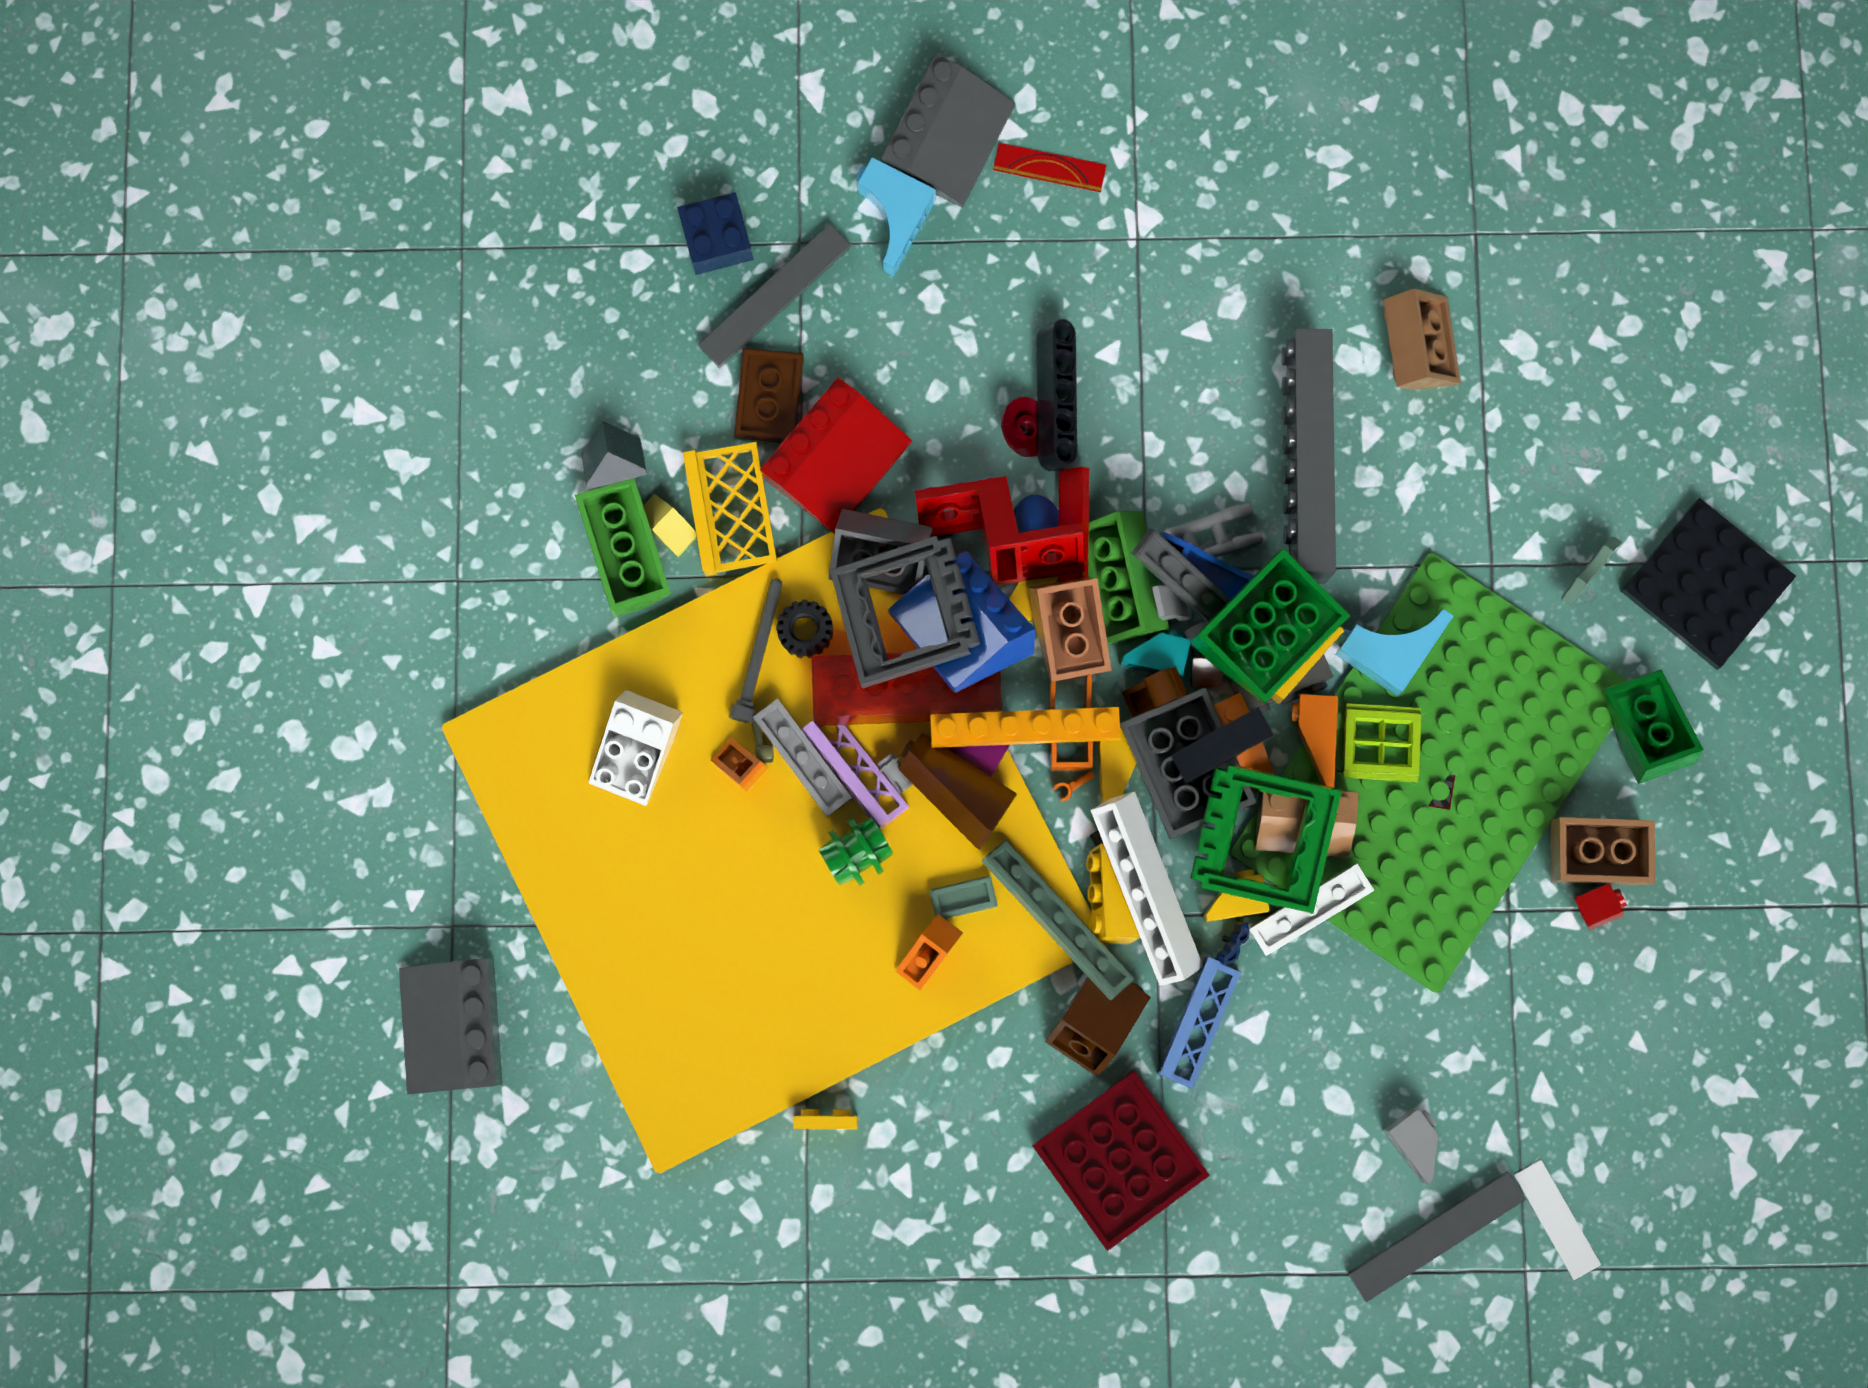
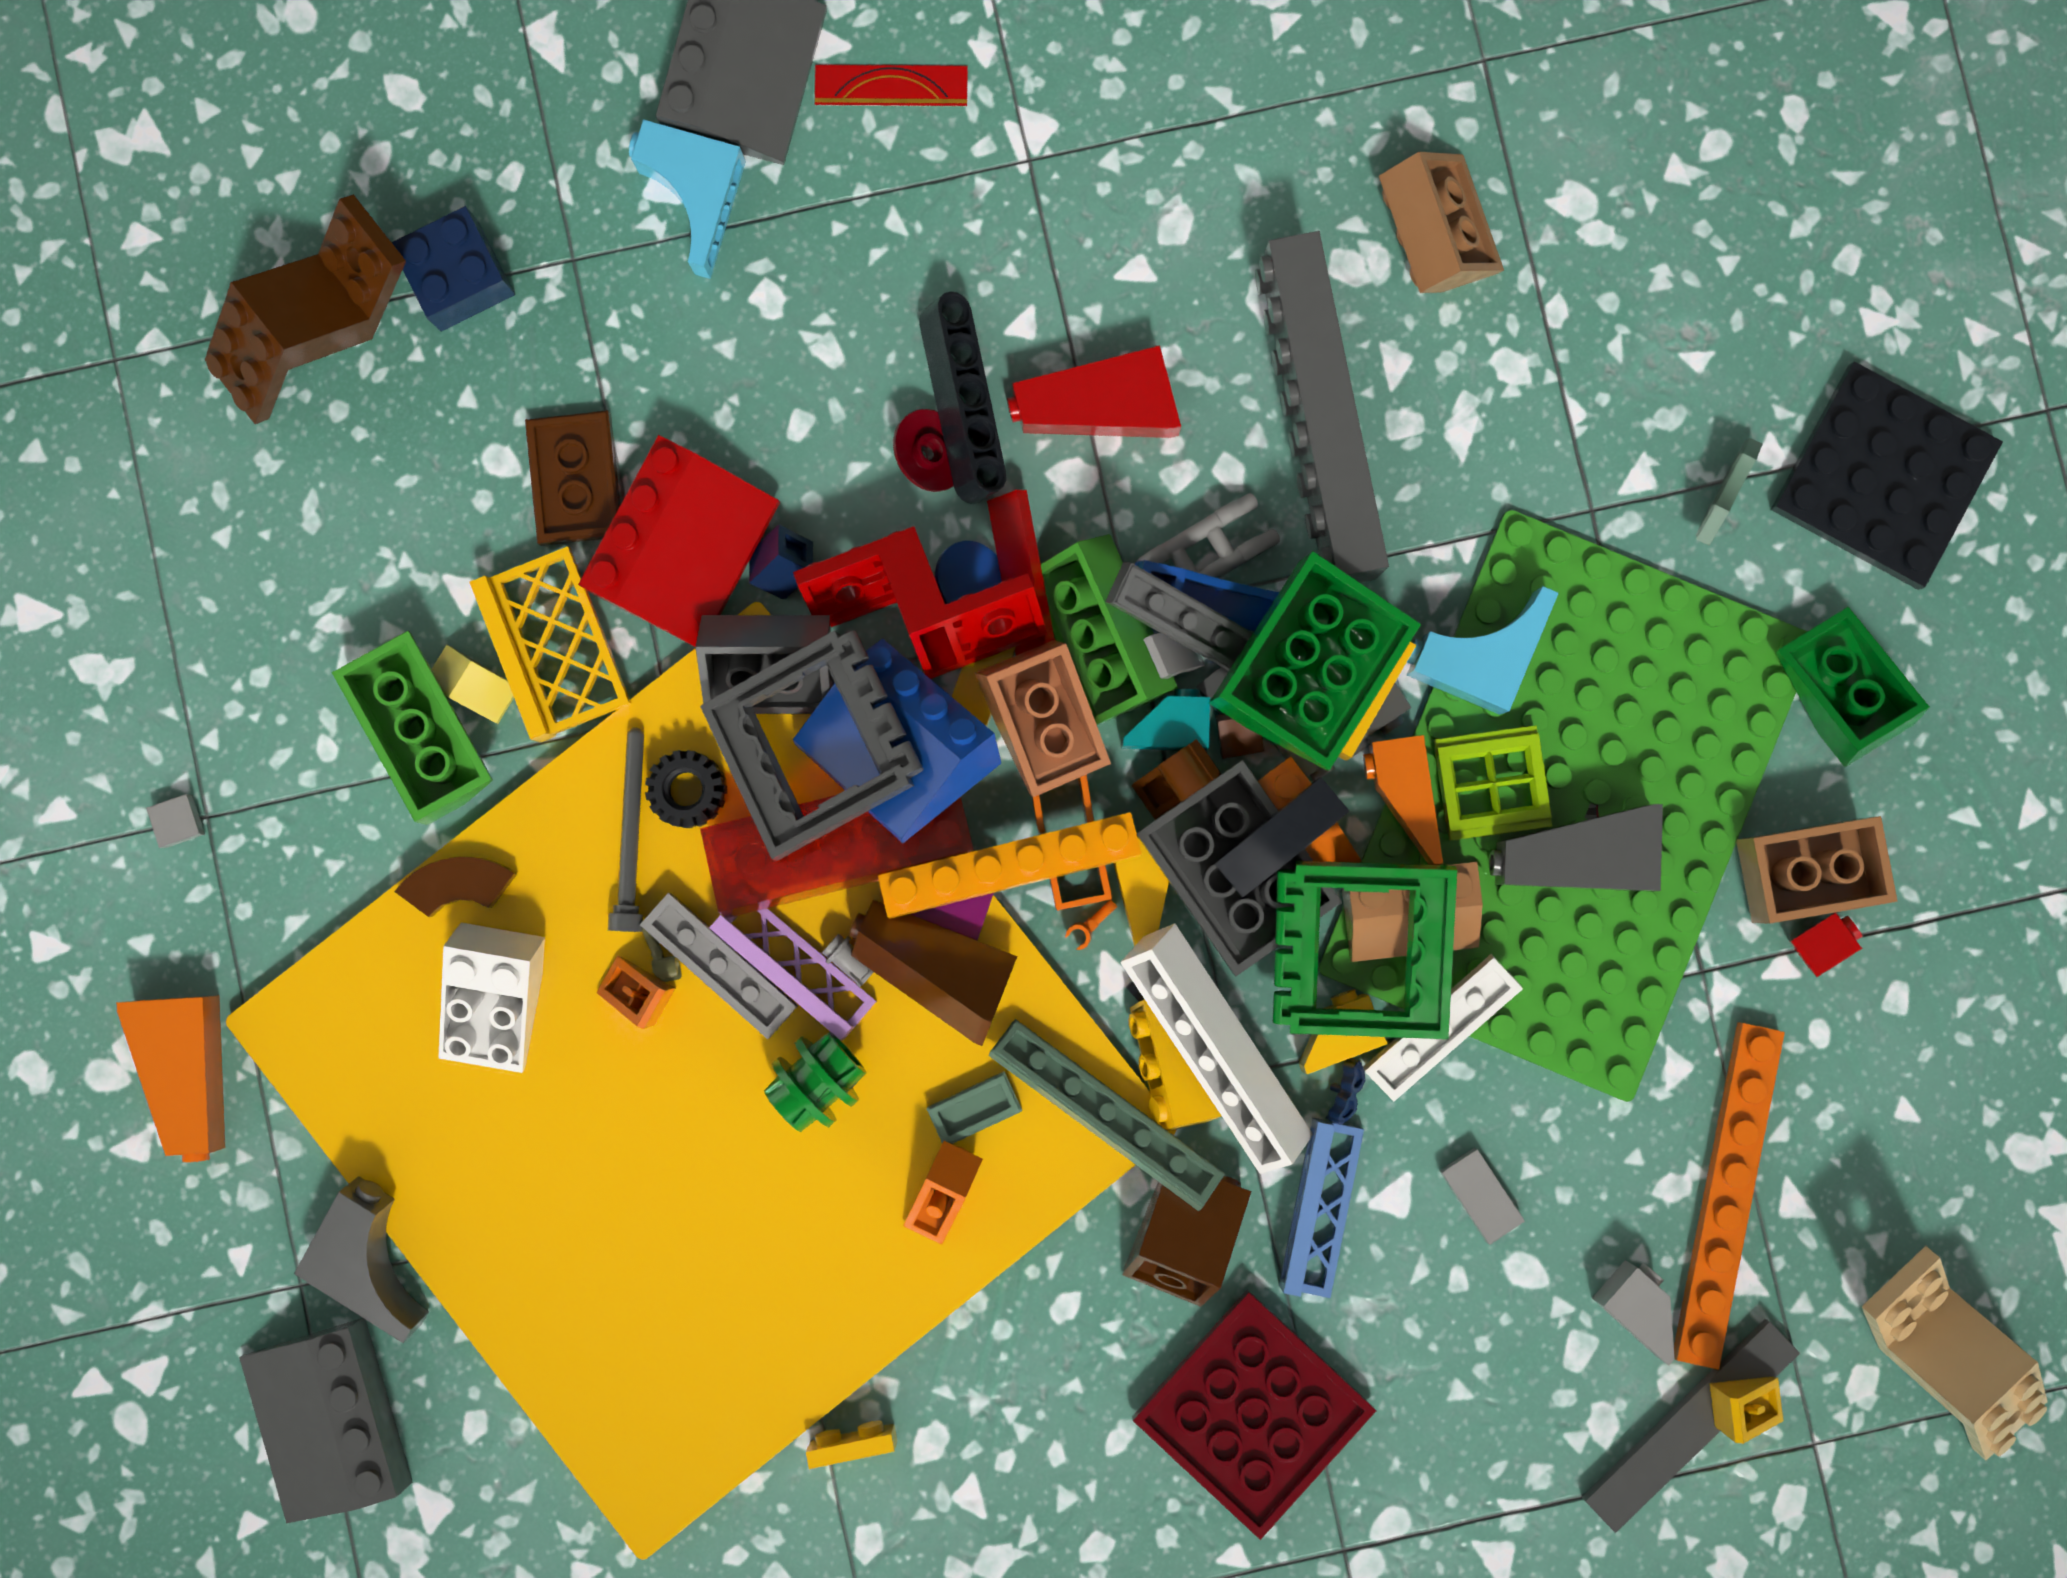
camera: 10 degrees left, 5 degrees up
black slope [581,421,647,490] -> none
dark grey tile [698,224,851,369] -> none
white sticker [1514,1160,1601,1280] -> none
none -> orange slope [116,995,225,1162]
none -> light grey tile [146,794,205,848]
none -> reddish brown bracket [205,194,406,424]
none -> dark grey arch [294,1176,429,1343]
none -> reddish brown tile [394,857,517,917]
none -> dark blue panel [749,524,813,599]
none -> red slope [1006,345,1181,438]
none -> light grey tile [1439,1147,1525,1245]
none -> dark grey slope [1489,804,1663,891]
none -> orange plate [1674,1022,1785,1370]
none -> yellow slope [1710,1377,1784,1444]
none -> tan bracket [1862,1246,2048,1460]

